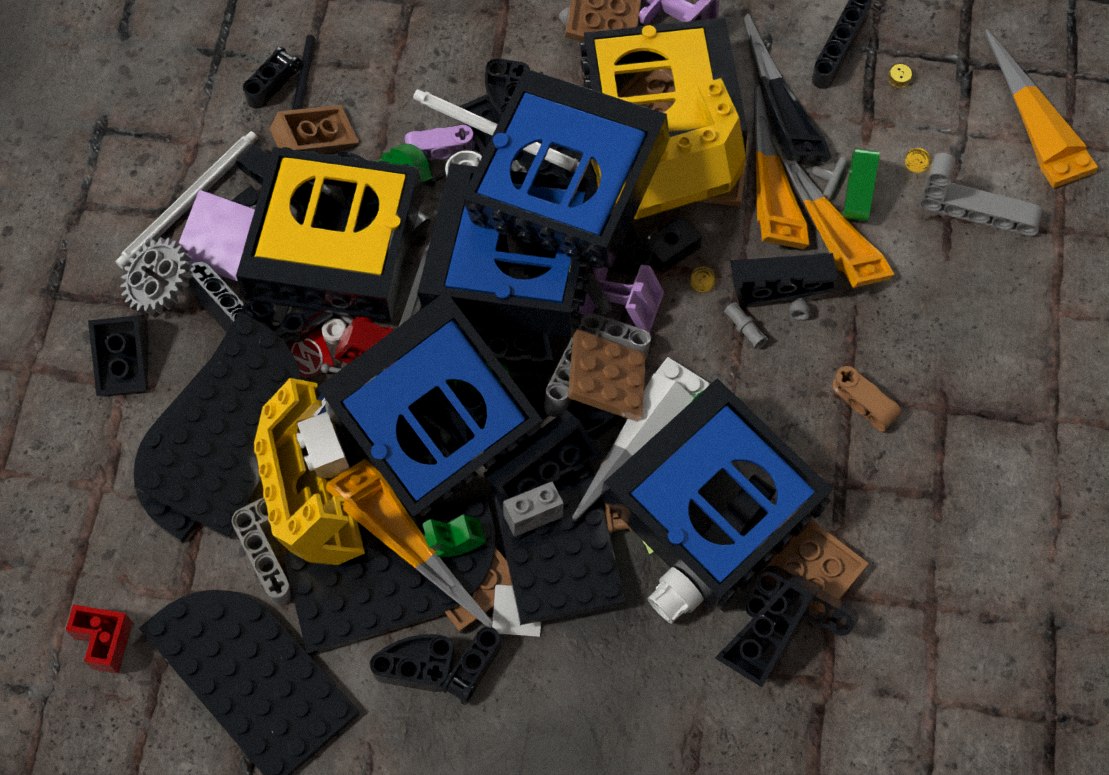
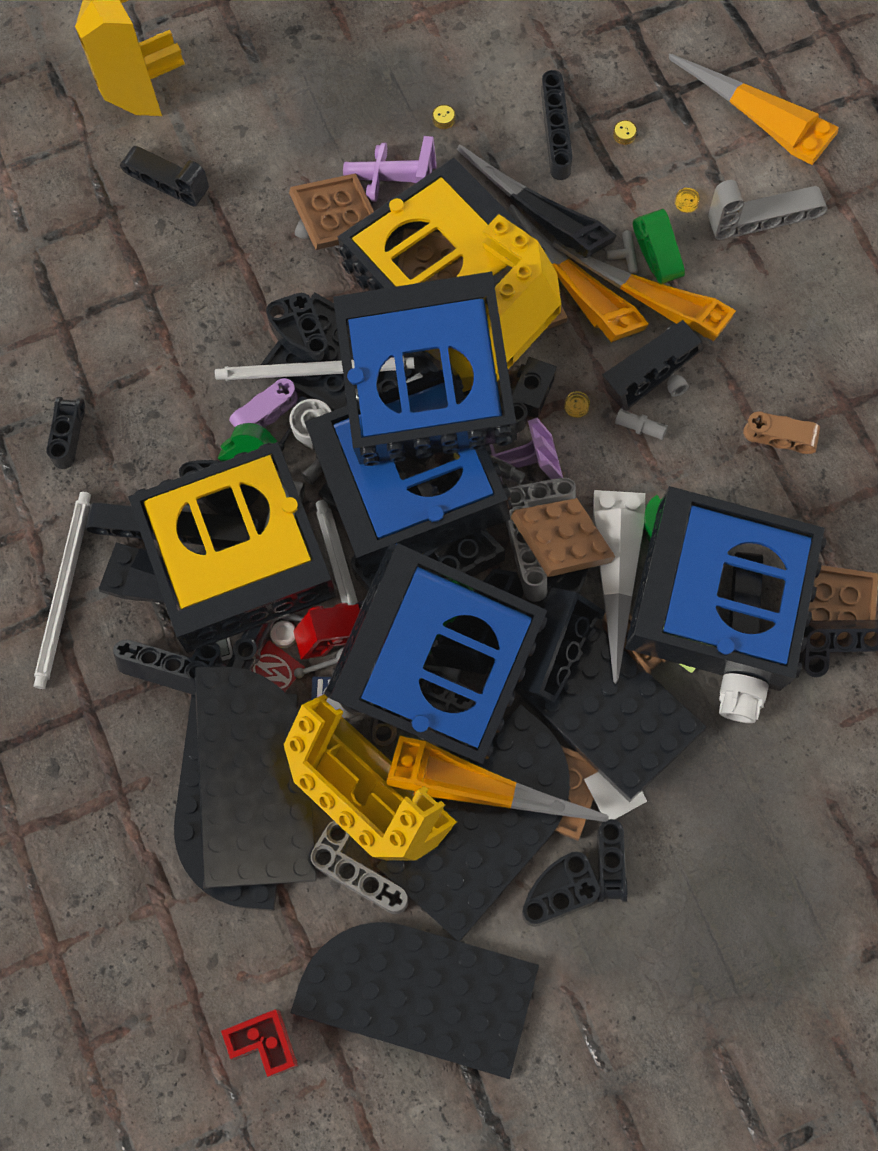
camera: 30 degrees left, 5 degrees up
black slope [88,315,149,396] -> none
light grey gear [120,237,193,316] -> none
lavender piece [179,190,255,282] -> none
medium nougat slope [270,105,359,155] -> none
black bar [292,35,315,110] -> none
white slope [296,412,350,478] -> none
green brick [423,514,486,557] -> none
light grey brick [503,482,564,537] -> none
black wedge [715,574,821,687] -> none

